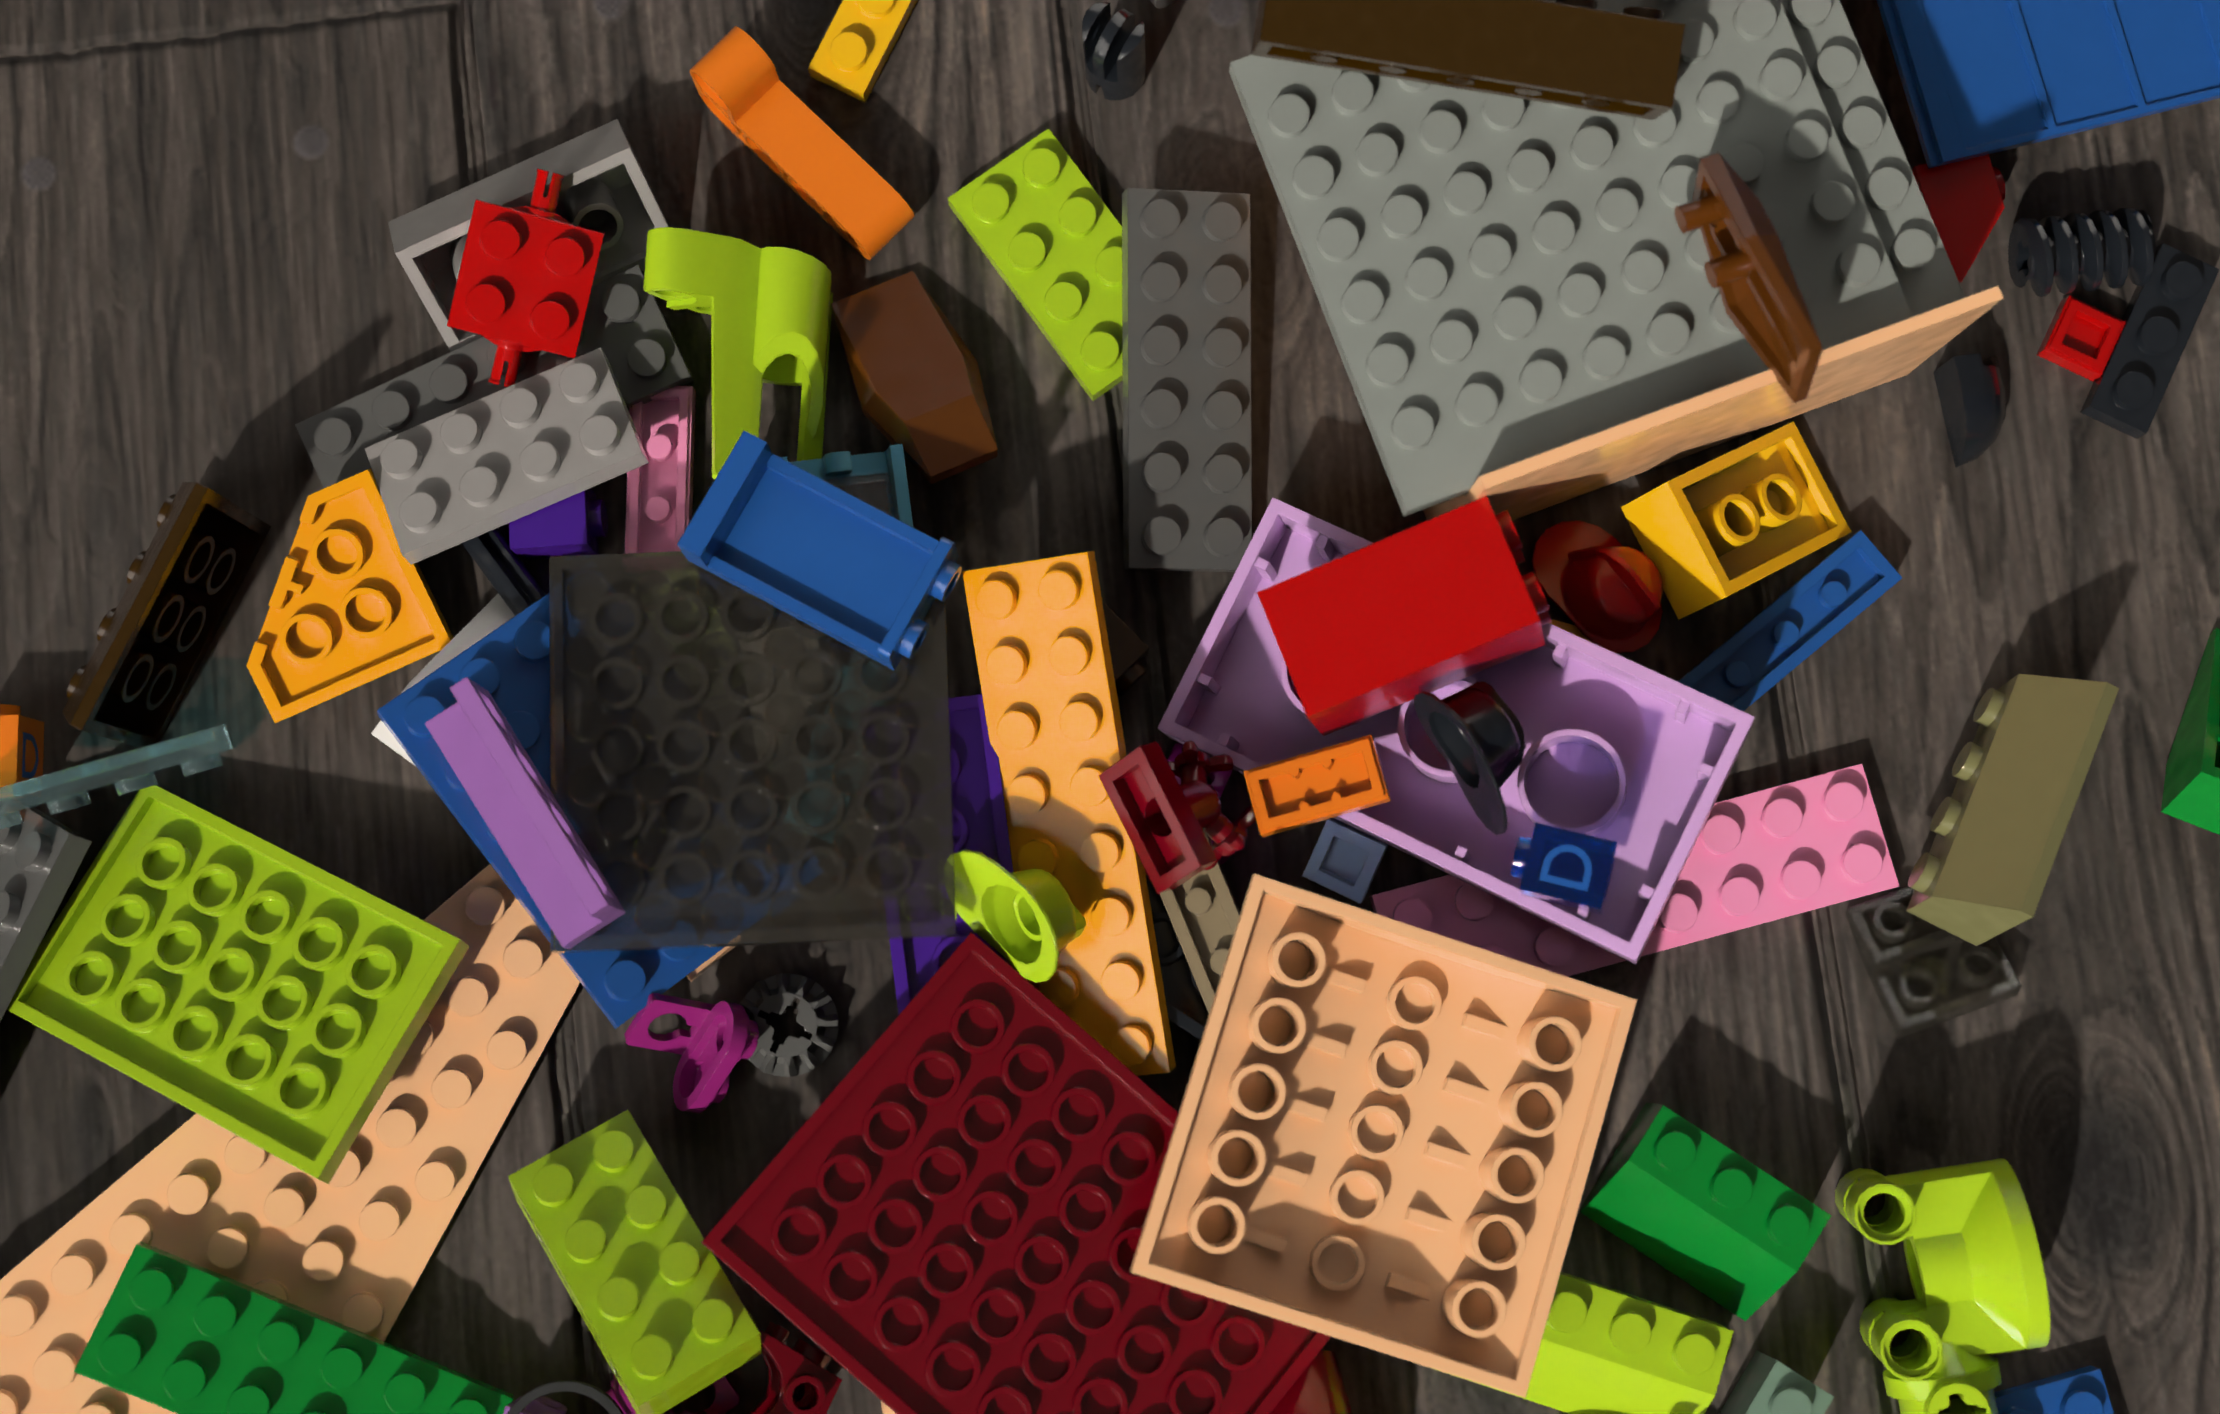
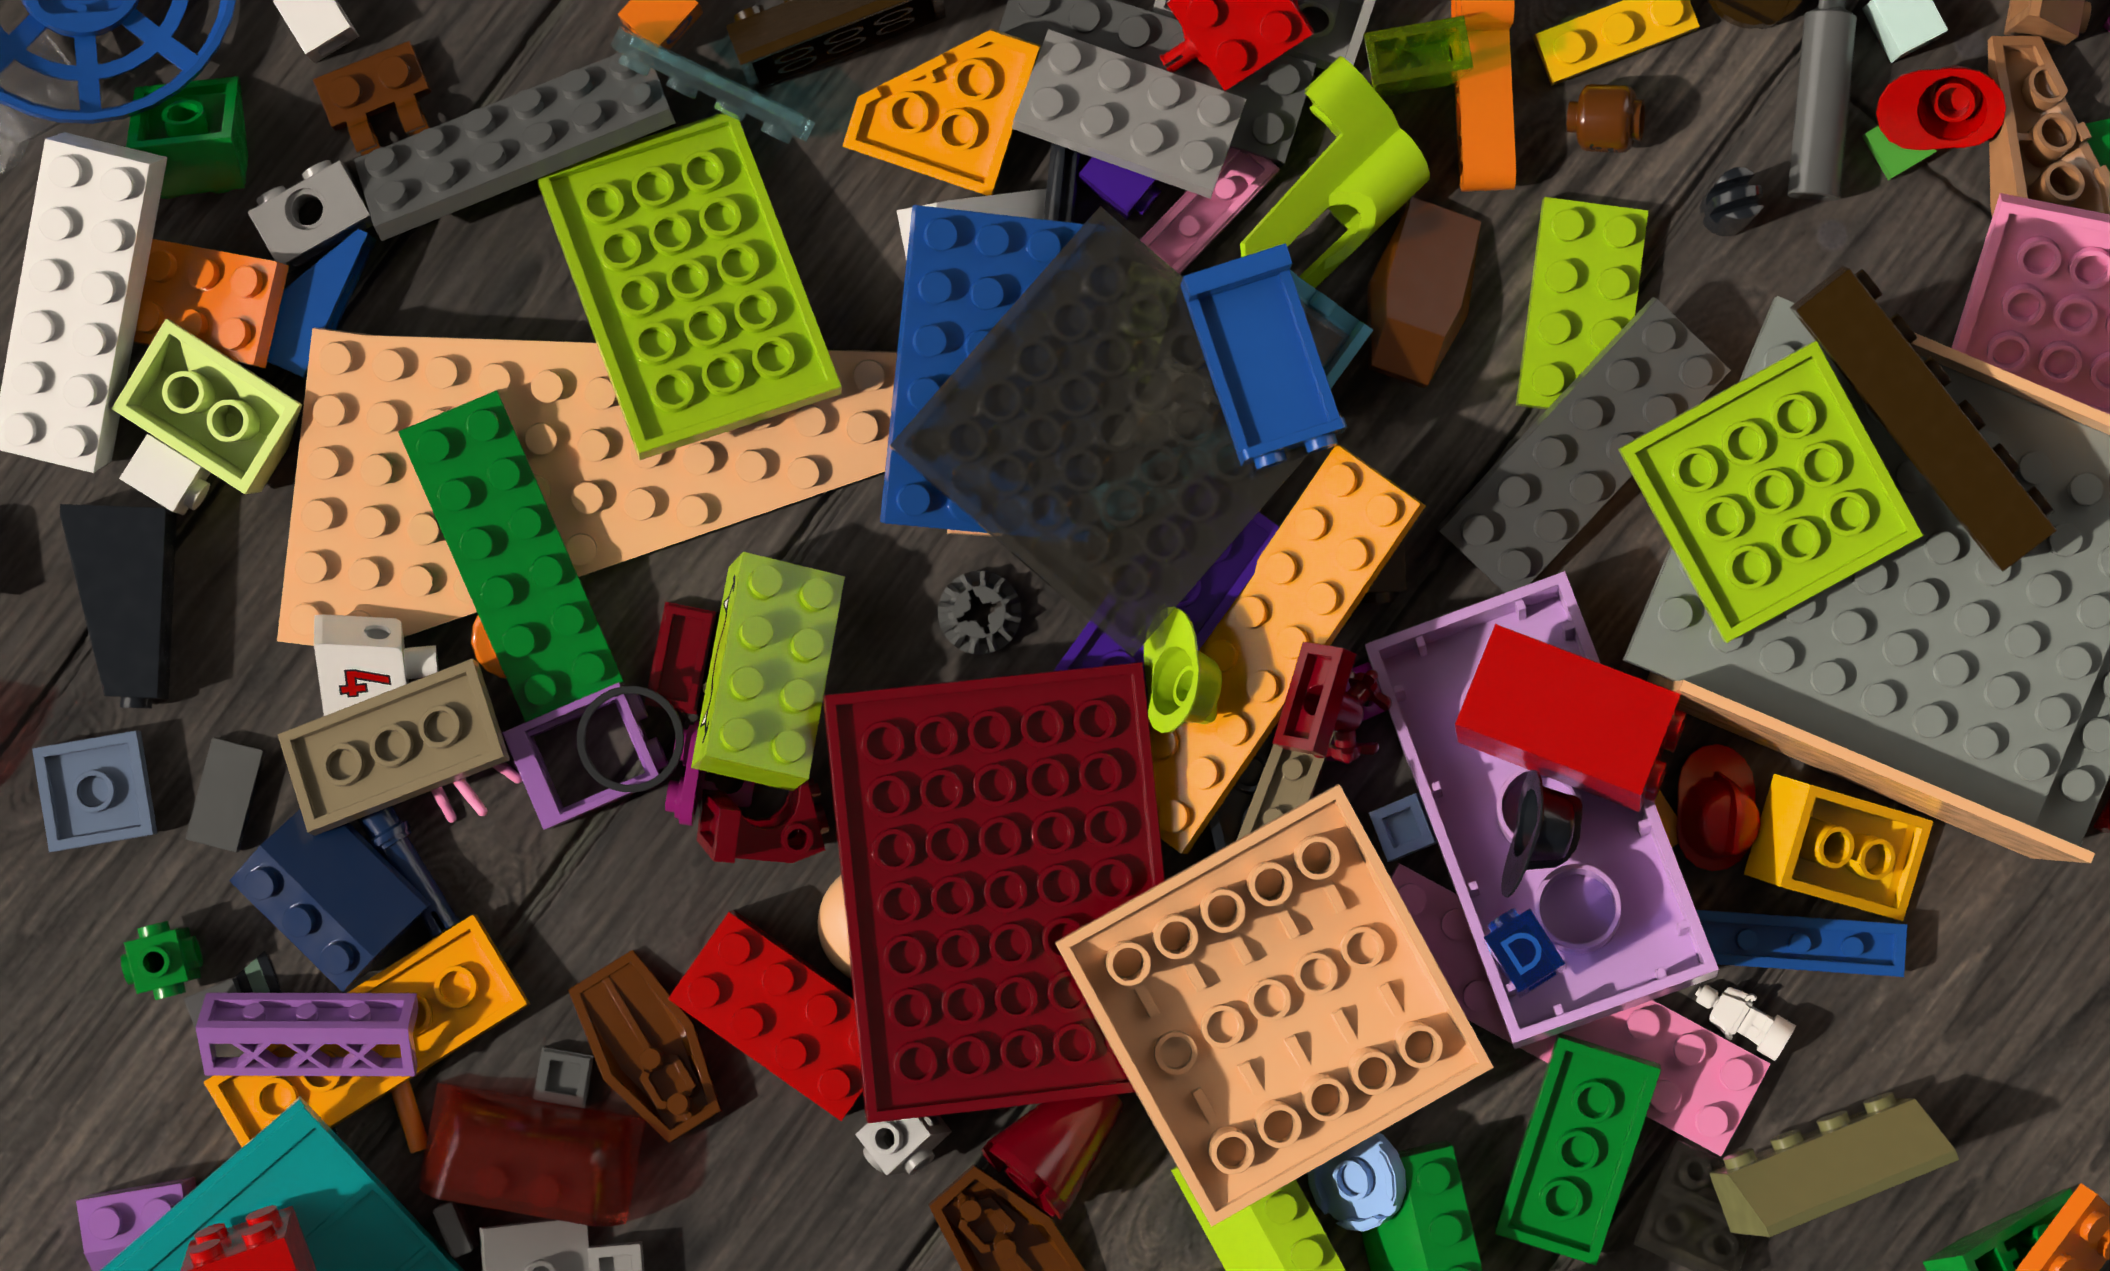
camera: 45 degrees right, 5 degrees up
medium lavender fence [424,677,626,949] -> none
magenta bracket [624,993,759,1113] -> none
orange plate [1243,734,1391,837] -> none
reddish brown piece [1674,152,1823,403] -> none
black brick [1933,353,2006,468] -> none
none -> dark red tile [644,602,718,715]
none -> light blue tile [1308,1133,1406,1232]
none -> clear neon green torso [1364,16,1473,97]
none -> green plate [1495,1033,1661,1265]
none -> reddish brown head [1567,84,1645,153]
none -> lime plate [1618,341,1923,643]
none -> white piece [1695,985,1796,1061]

